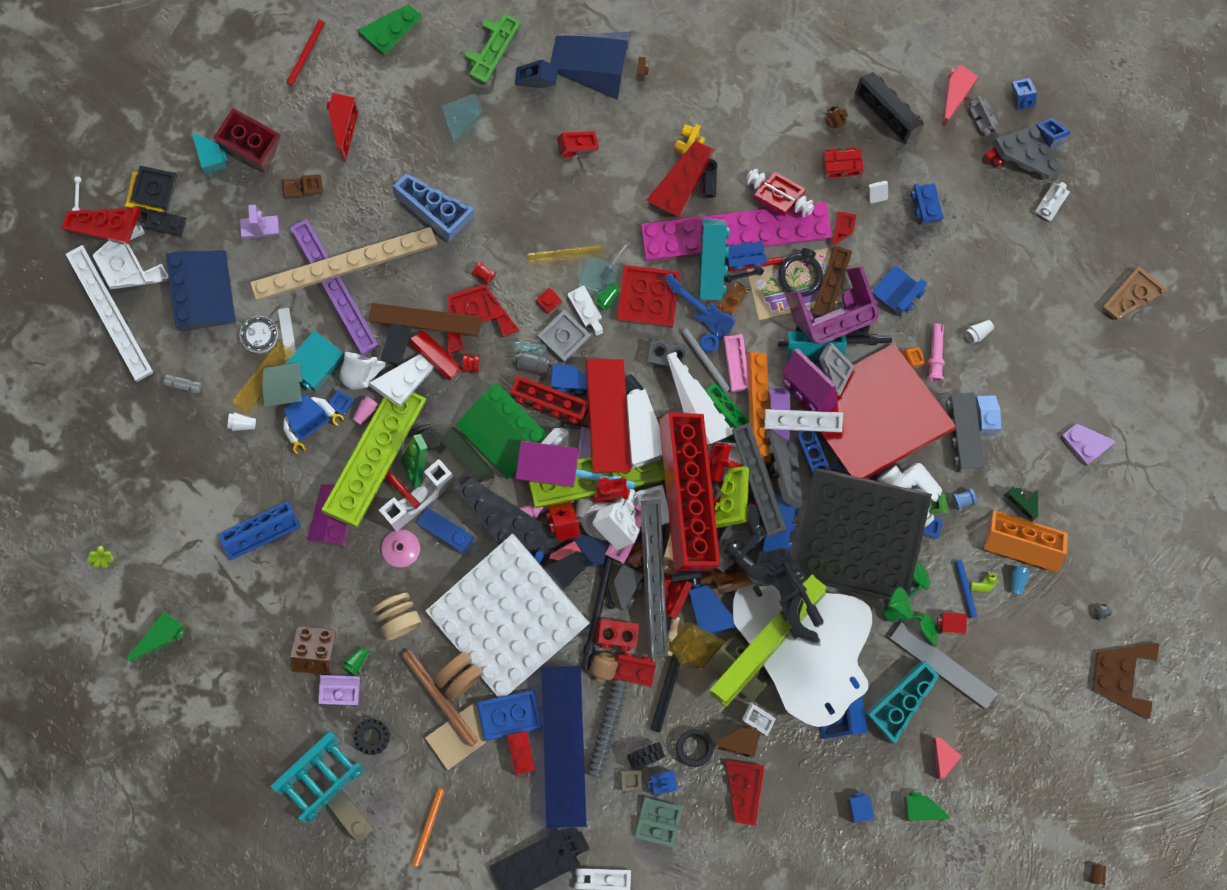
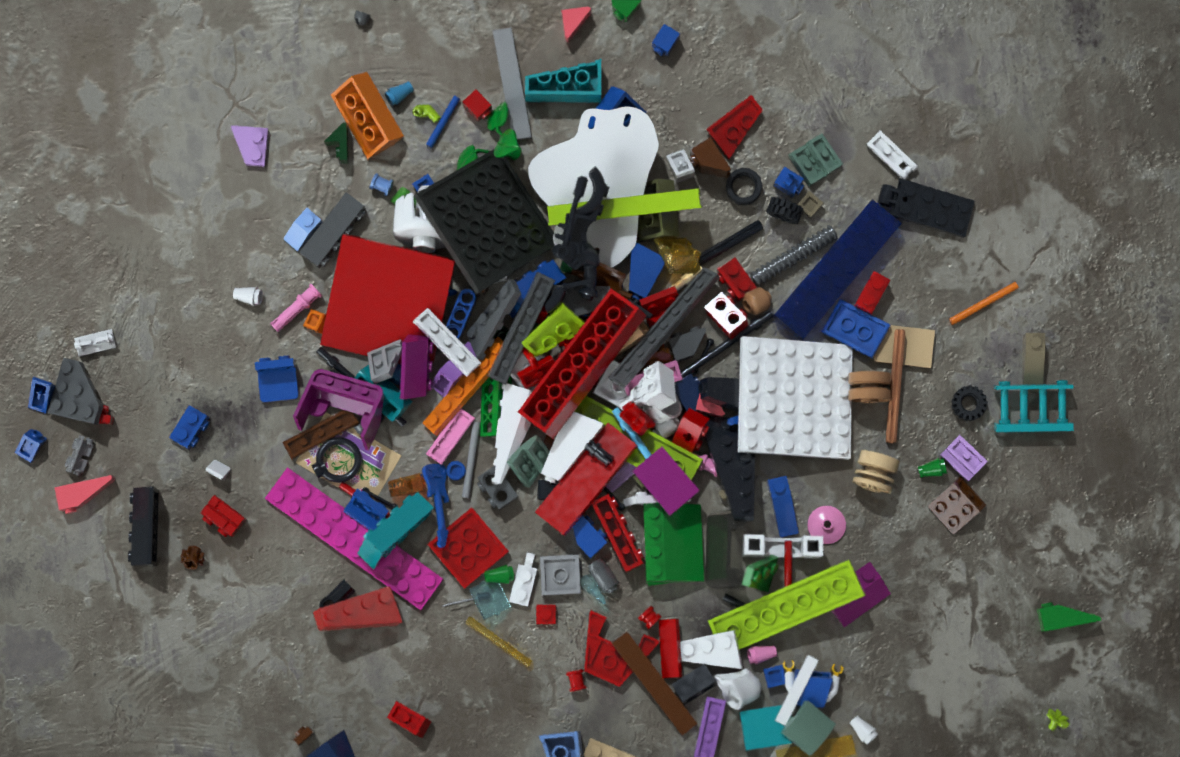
camera: 135 degrees left, 5 degrees up
blue fence [219,501,301,561] -> none
yellow hips [674,124,705,156] -> none
plate [746,169,814,217] -> none
red slope [832,211,857,245] -> none
medium nougat wing [1102,266,1168,320] -> none
none -> sand green slope [507,435,550,488]
none -> black pin [584,439,614,467]
none -> white sticker [776,655,818,725]

